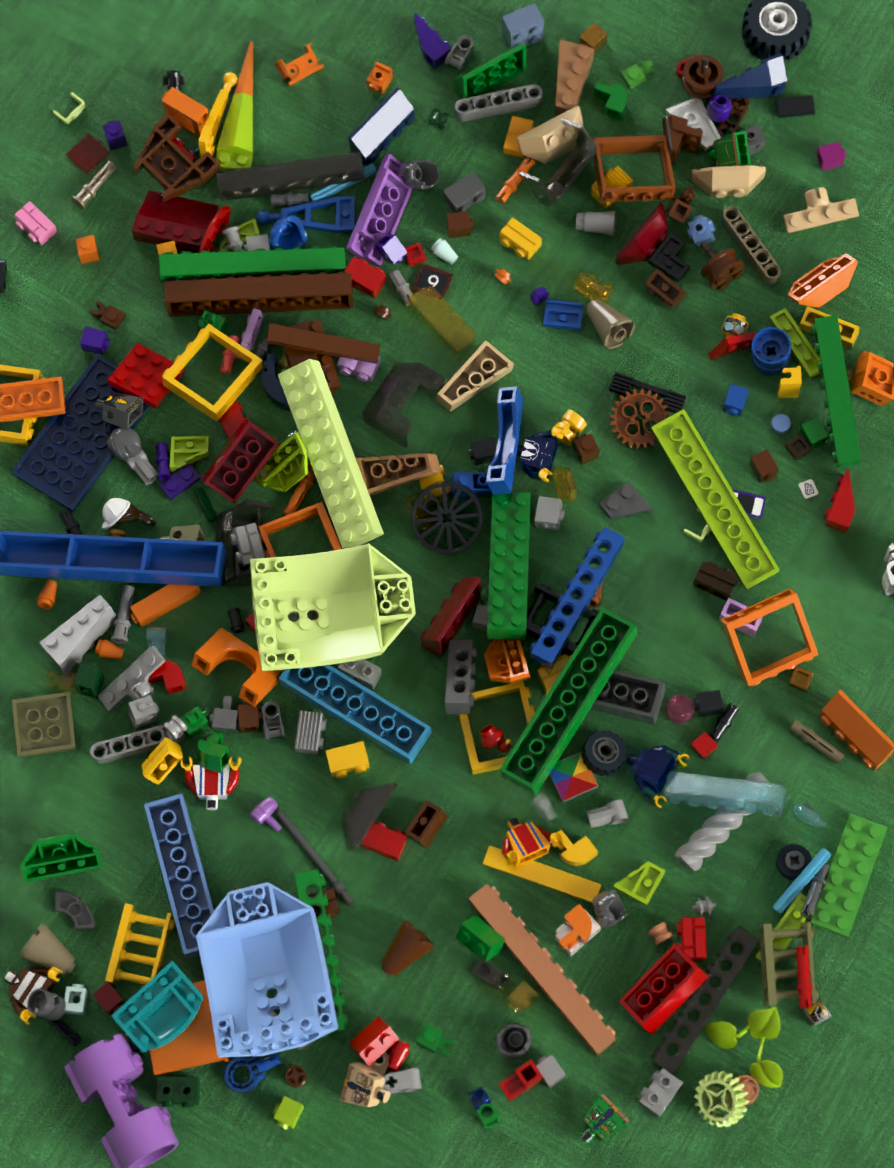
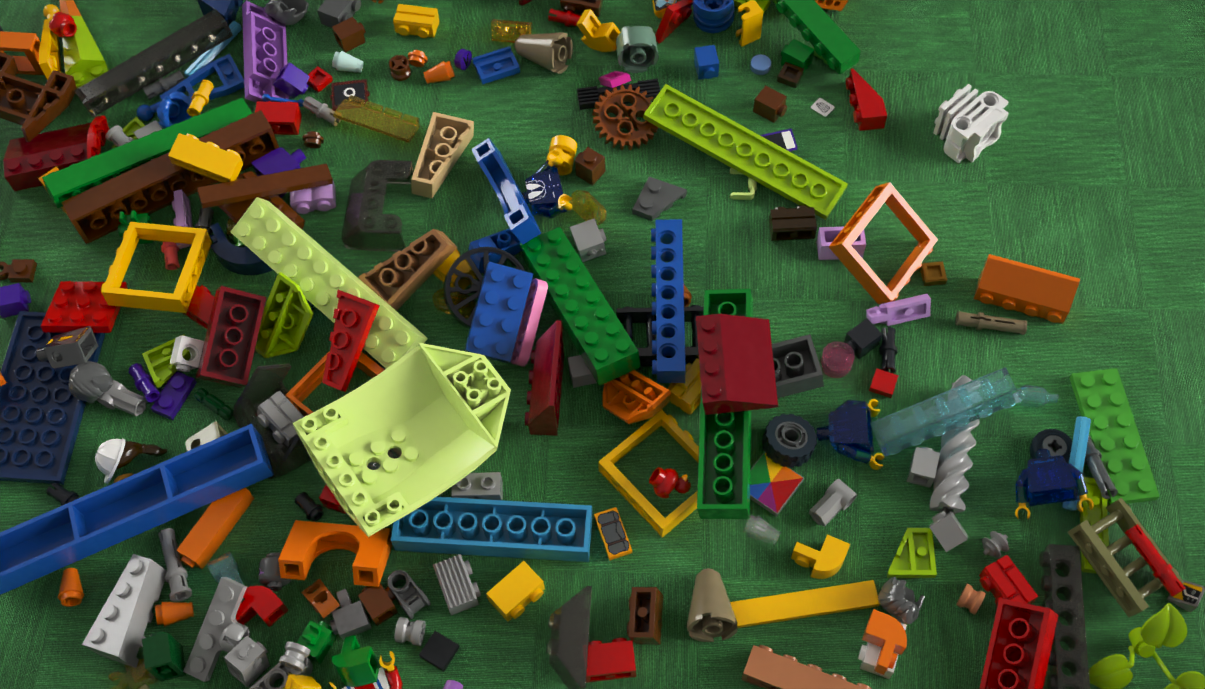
camera: 30 degrees left, 10 degrees down
orange pin [283,462,316,515] -> none
dark grey brick [445,640,477,714] -> none
black brick [468,437,496,465] -> none
torso [502,818,564,868] -> none
none -> red animal [49,12,77,37]
none -> yellow brick [168,133,243,183]
none -> white brick [170,335,205,372]
none -> yellow pin [187,80,214,117]
none -> dark purple torso [251,147,306,198]
none -> dark grey head [259,553,291,591]
none -> blue hinge [262,94,304,107]
none -> dark orange leg [301,578,340,619]
none -> red wing [322,290,380,392]
none -> reddish brown wheel [389,55,411,81]
none -> light grey wheel [394,617,426,646]
none -> black piece [419,631,460,672]
none -> orange cone [423,61,455,84]
none -> blue brick [464,262,533,363]
none -> bright pink beam [511,278,548,367]
none -> red pin [548,8,581,27]
none -> yellow brick [576,9,620,52]
none -> tile [594,507,632,561]
none -> dark pink tile [599,71,631,88]
none -> sand green brick [616,26,659,73]
none -> dark tan cone [687,568,738,642]
none -> dark red slope [696,314,778,415]
none -> lavender hinge [866,294,931,326]
none -> light grey brick [907,447,940,488]
none -> light grey brick [929,511,968,552]
none -> clear blue torso [1015,449,1094,520]

